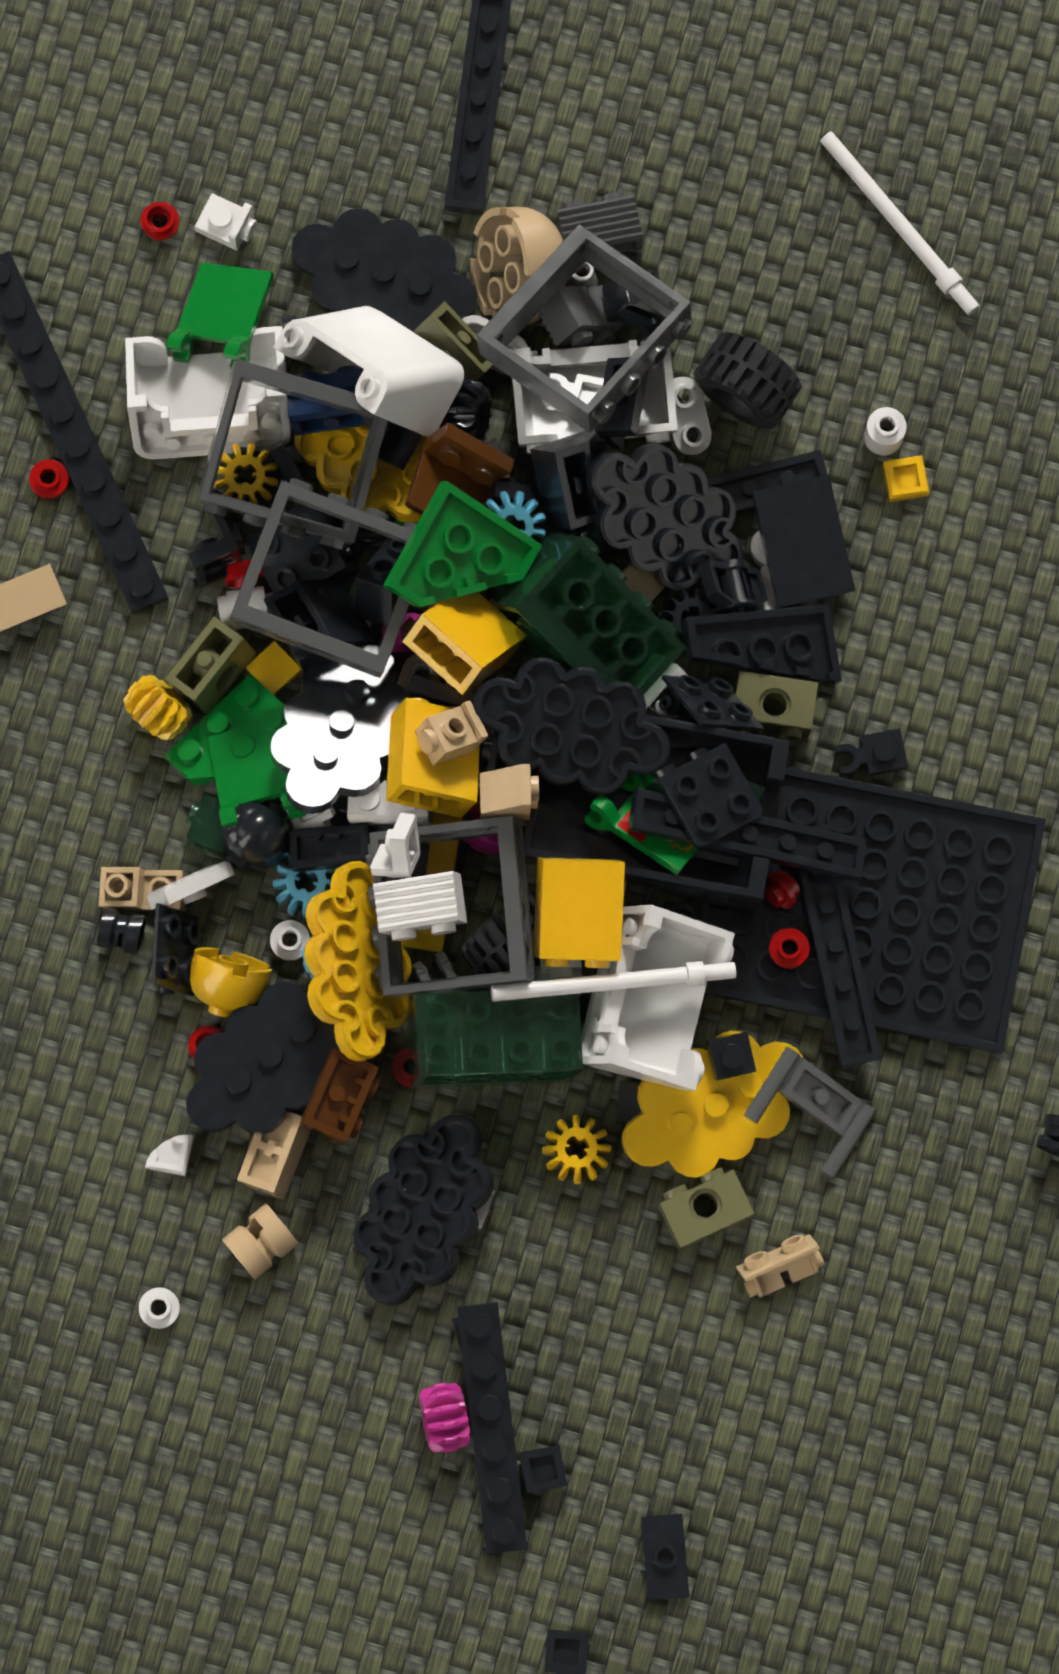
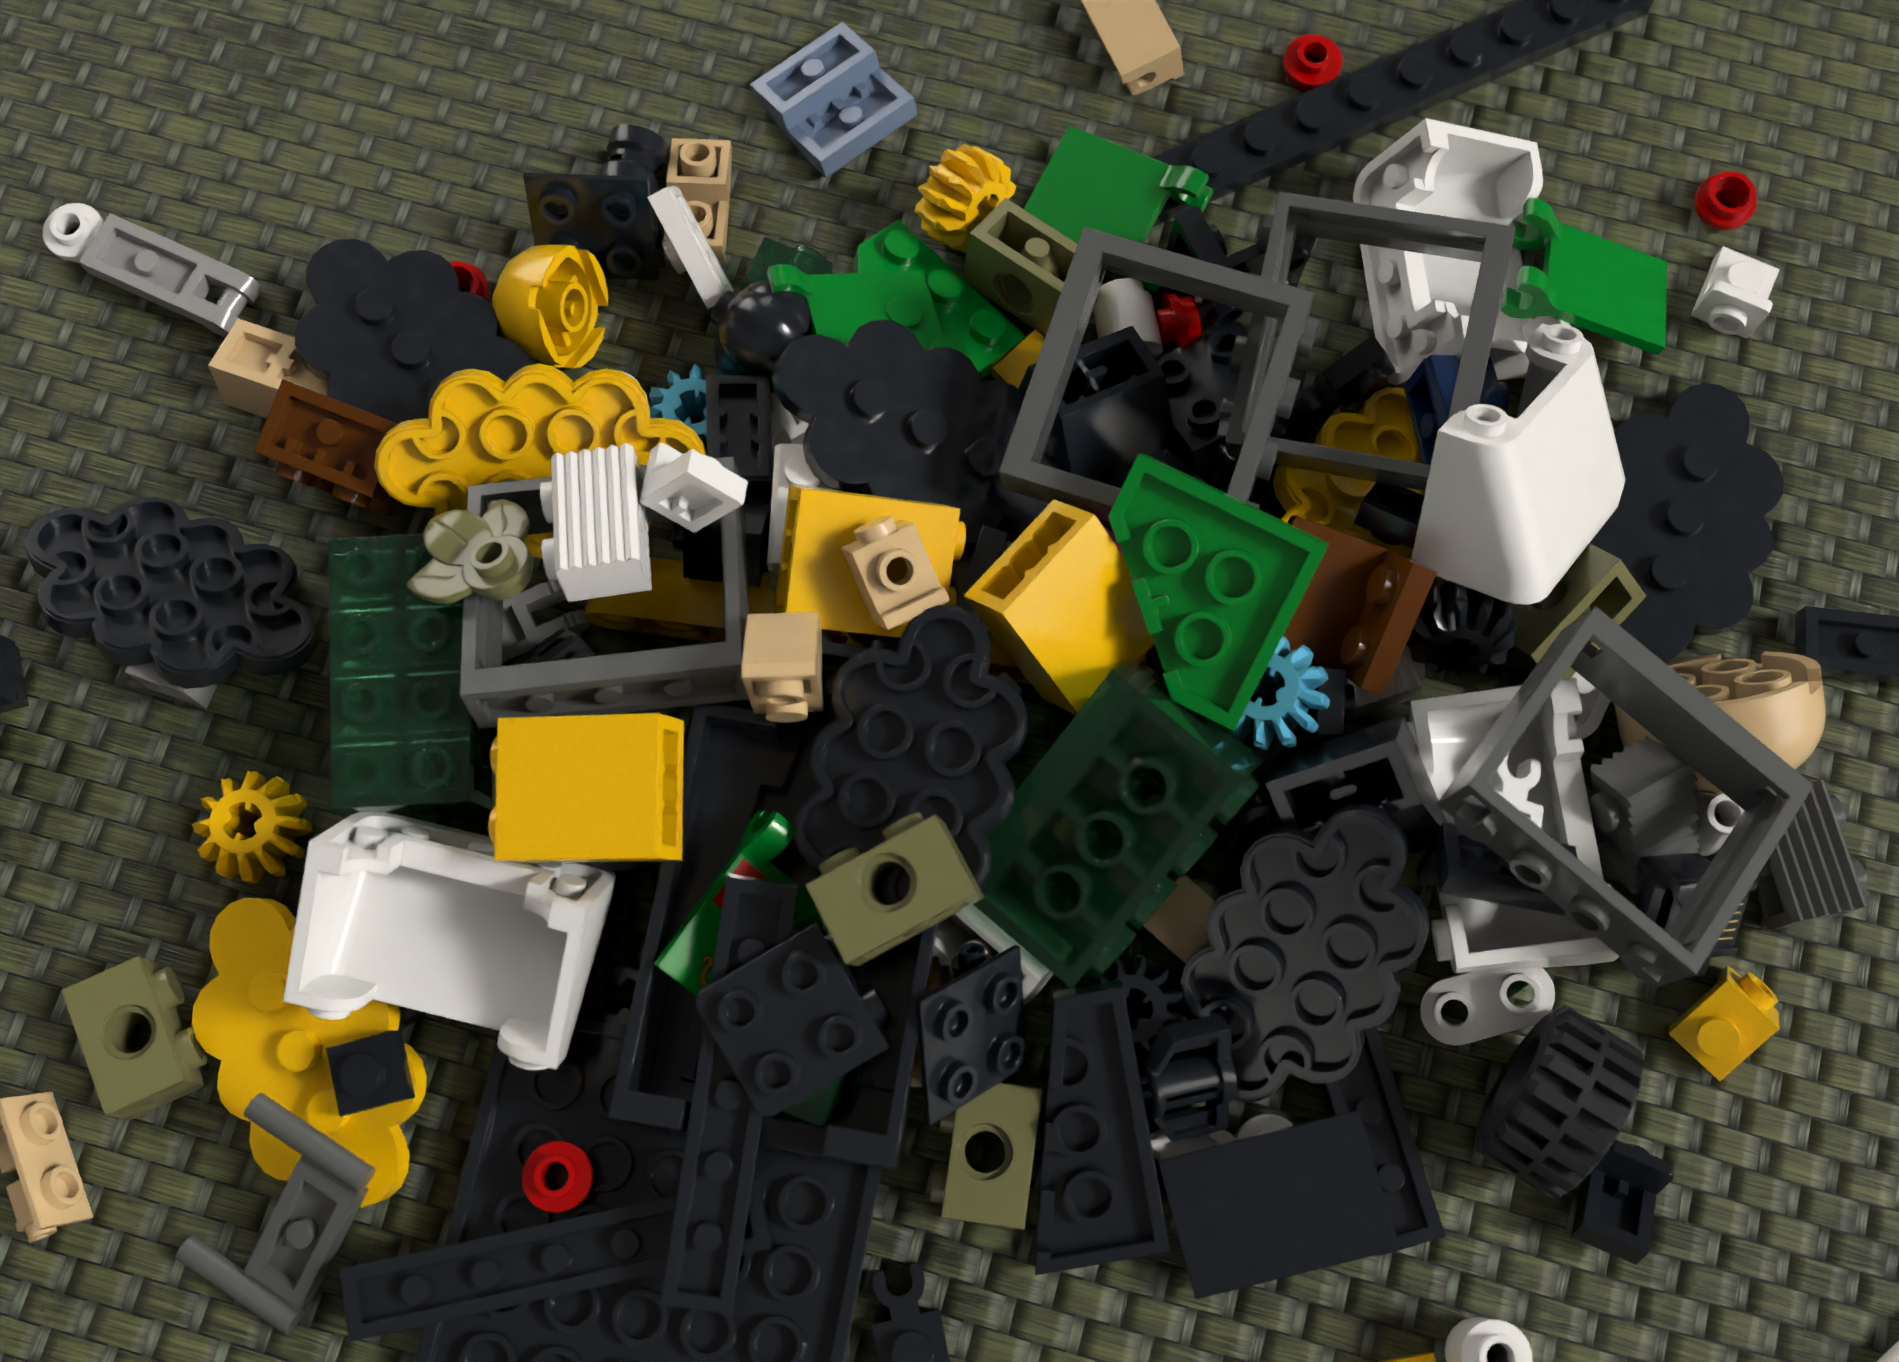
camera: 90 degrees right, 5 degrees down
white tile [145,1135,194,1177] -> none
yellow gear [214,443,278,505] -> none
tan wheel [222,1203,299,1280] -> none
white bar [491,961,736,1002] -> none
red plate [764,870,800,909] -> none
none -> light grey plate [78,213,263,338]
none -> olive plate [407,499,532,604]
none -> sand blue slope [750,22,918,178]
none -> olive brick [806,812,984,966]
none -> green flag [1024,125,1214,296]
none -> black bracket [1571,1140,1674,1265]
none -> yellow bracket [1668,965,1780,1081]

